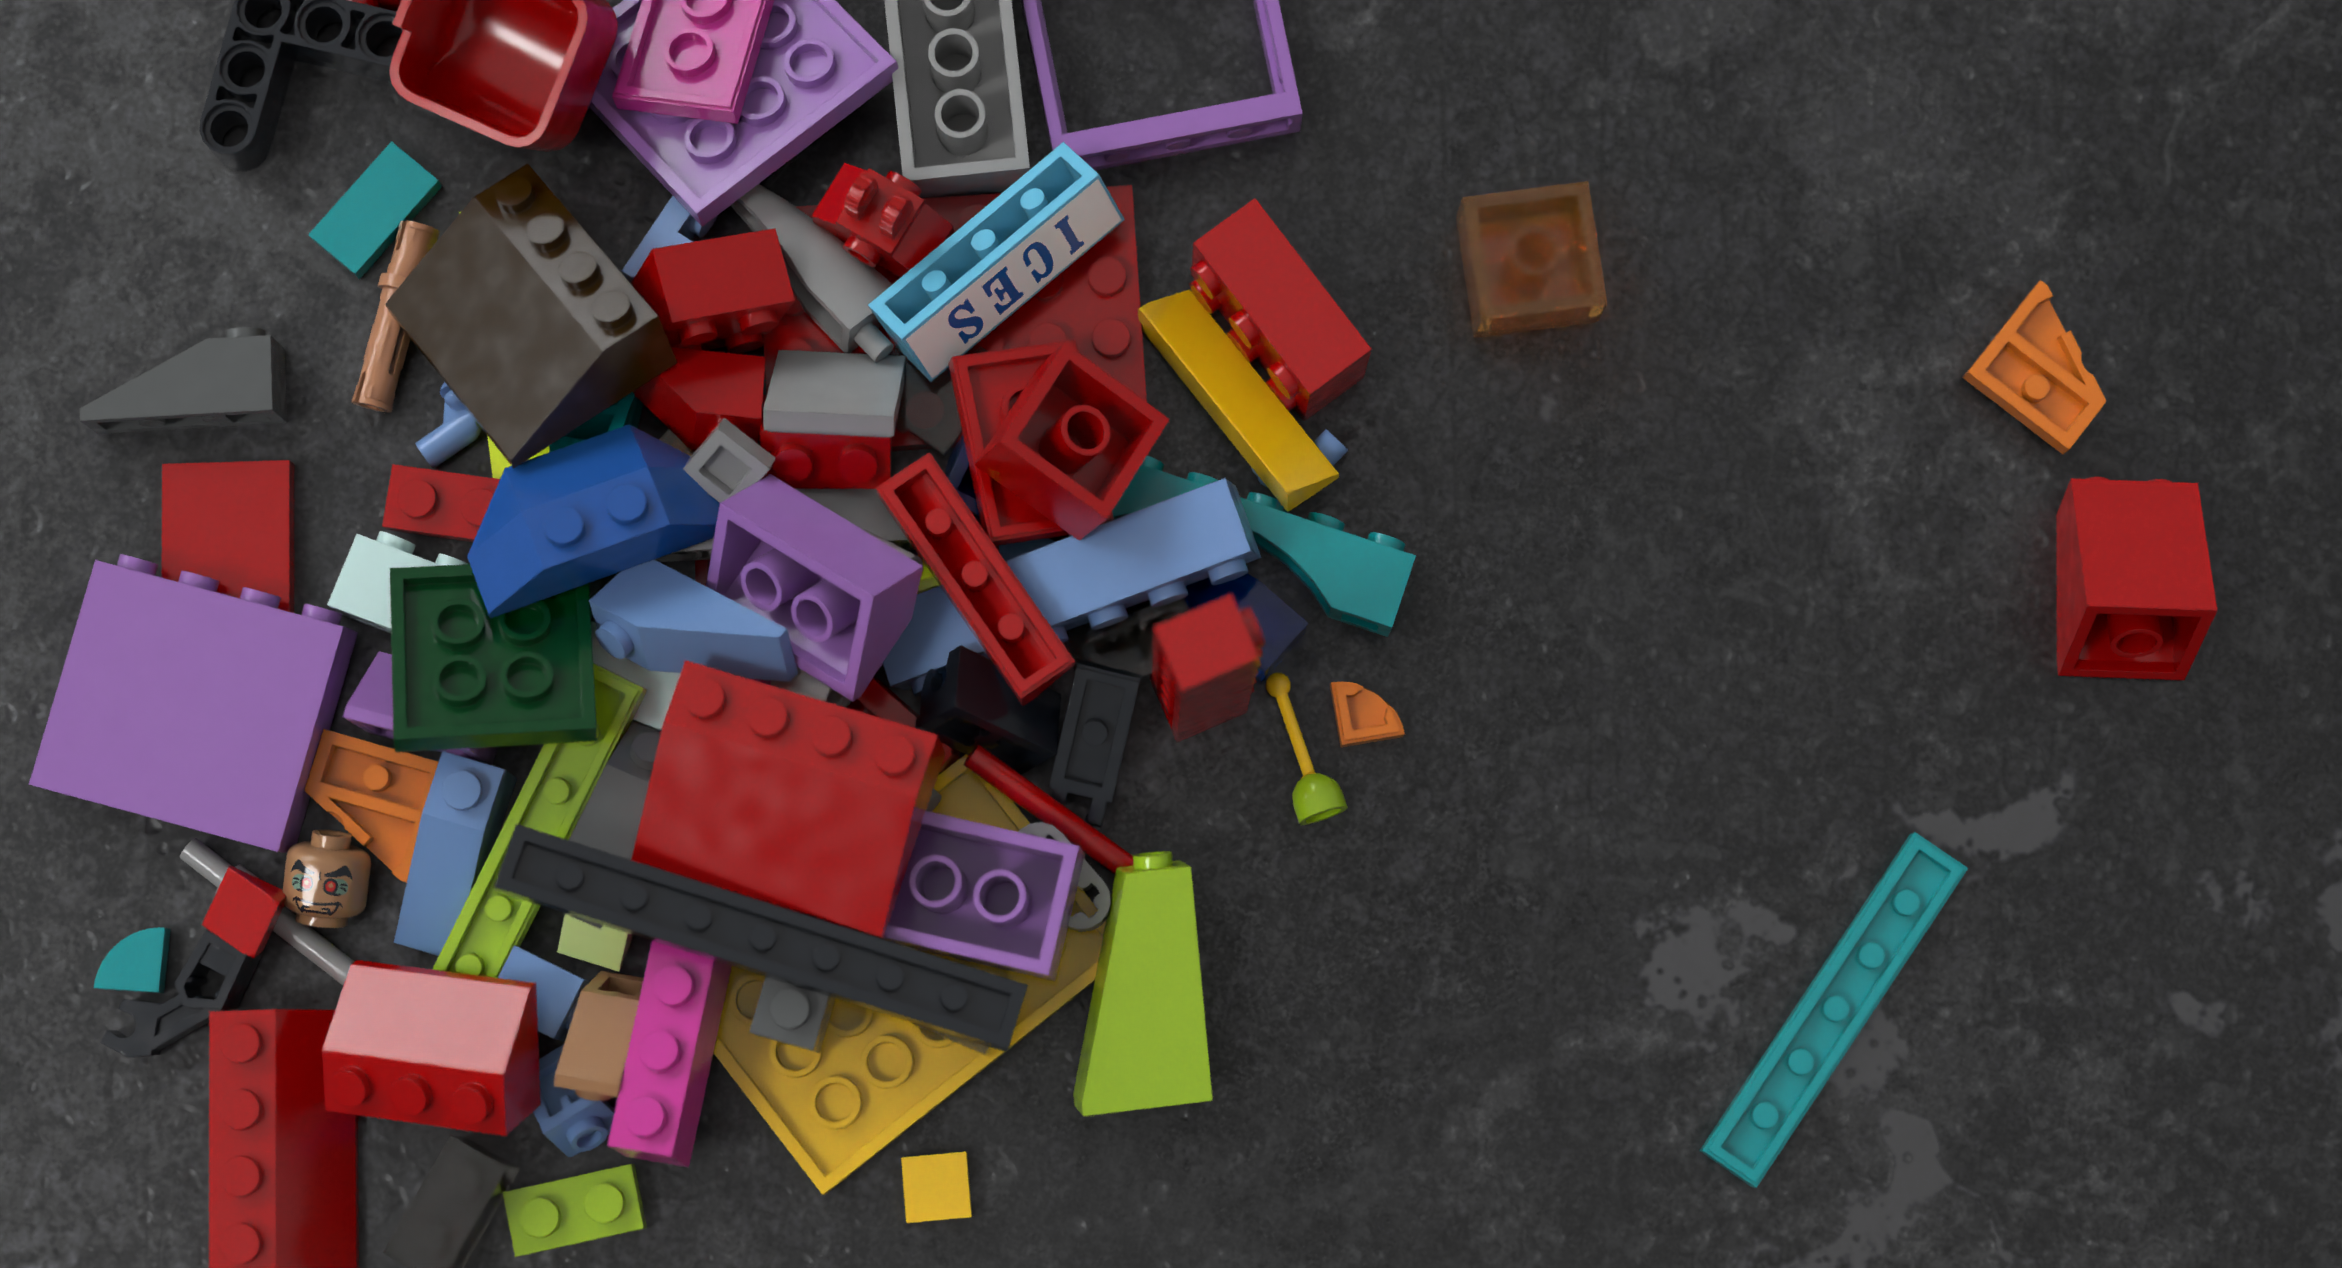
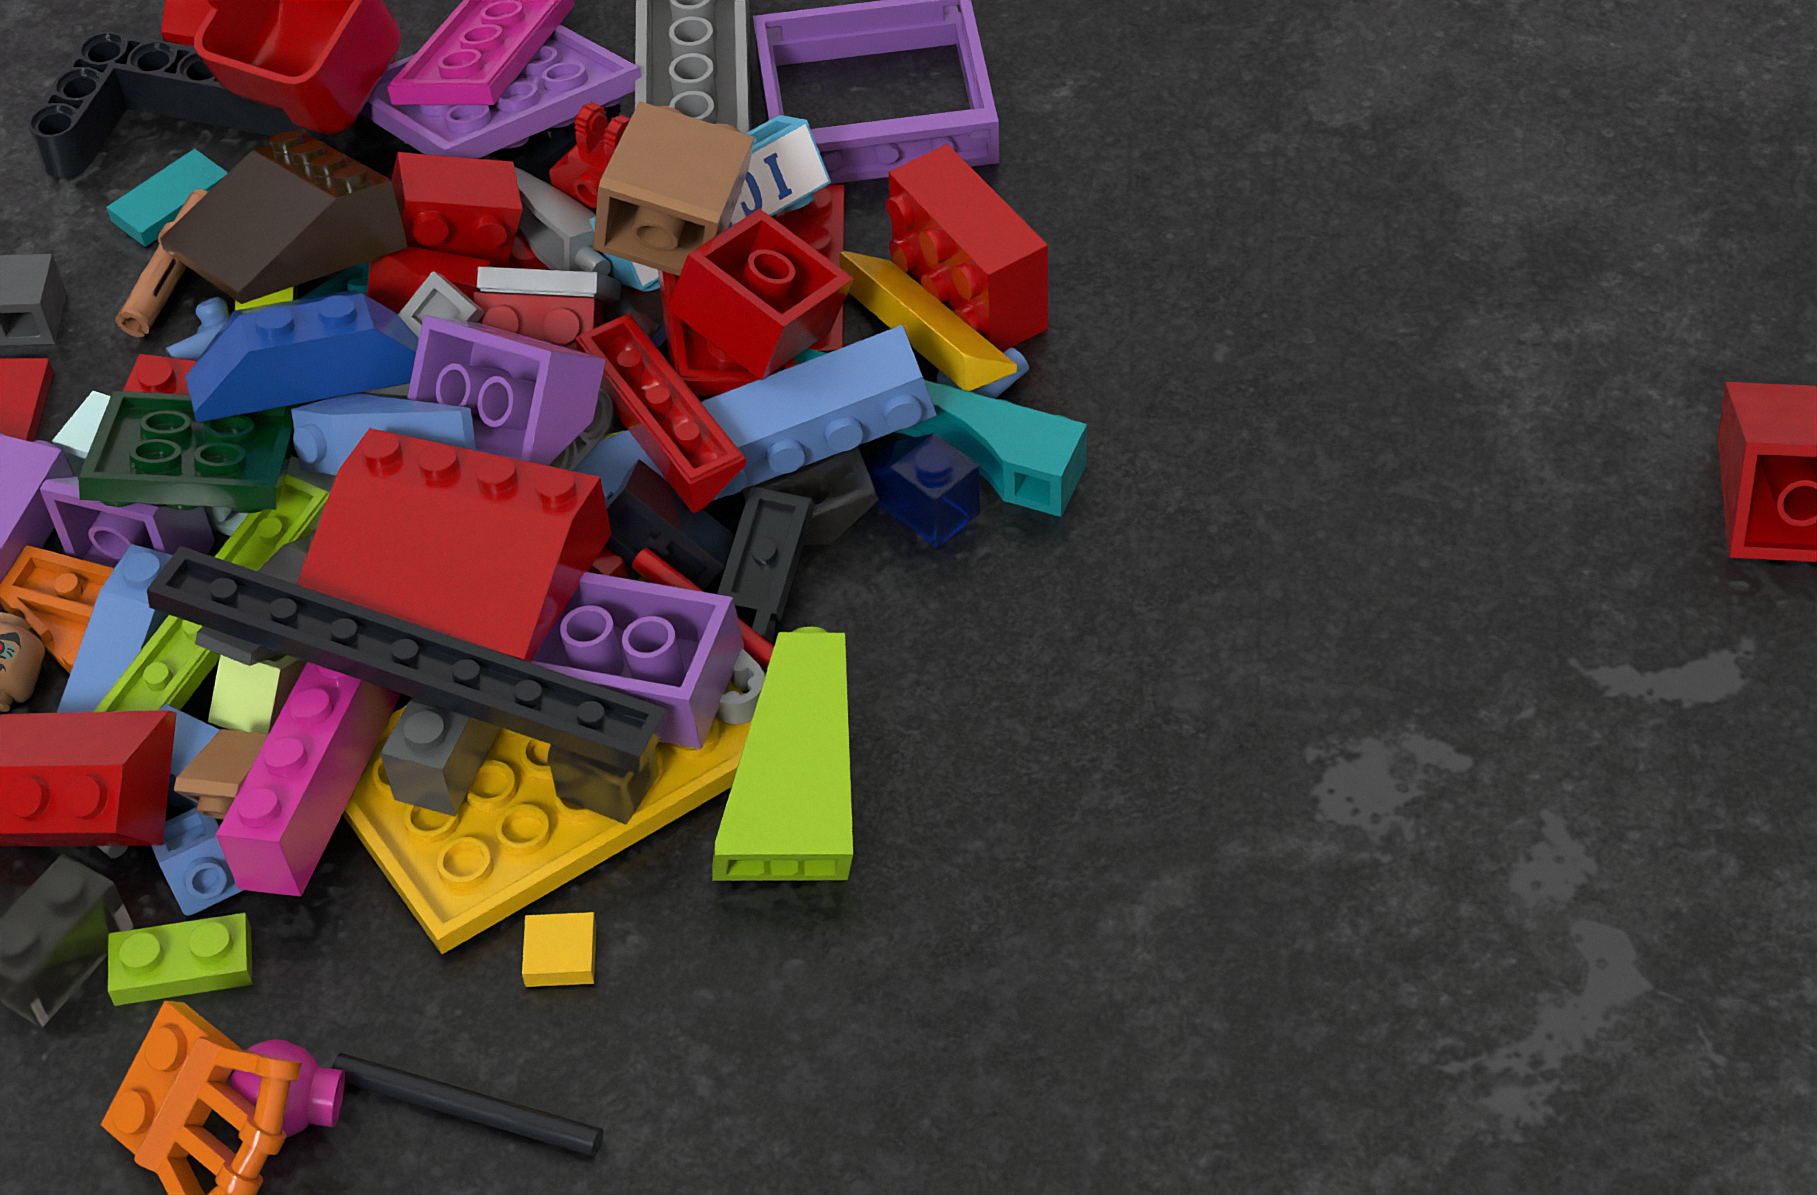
camera: 10 degrees right, 30 degrees down
red brick [1152,594,1266,742] -> none
hinge [1265,672,1348,825] -> none
orange tile [1330,682,1405,747] -> none
clear orange brick [1456,181,1607,338] -> none
teal tile [1699,832,1968,1188] -> none
orange wing [1962,280,2107,454] -> none
none -> medium nougat slope [593,101,754,276]

